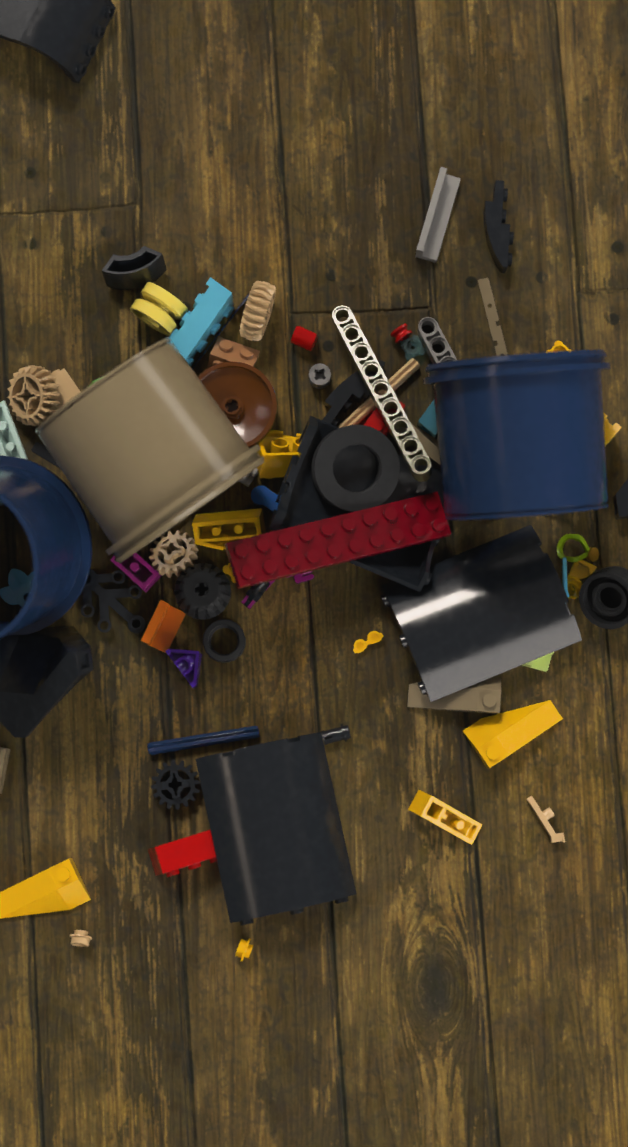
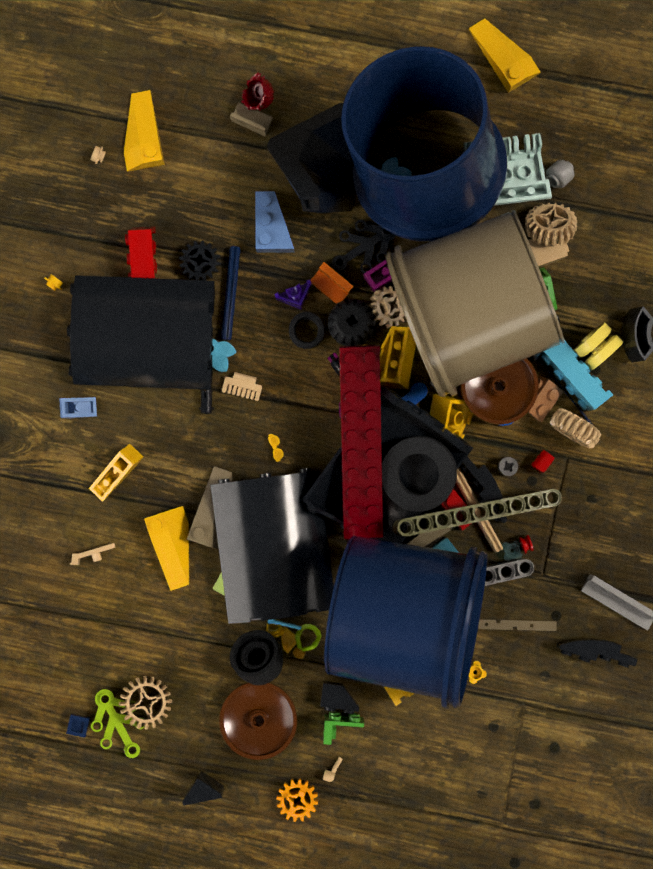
camera: 100 degrees right, 5 degrees up
none -> medium blue slope [59,397,97,419]
none -> medium azure plate [211,339,236,372]
none -> tan piece [222,372,262,401]
none -> medium blue wedge [255,191,295,253]

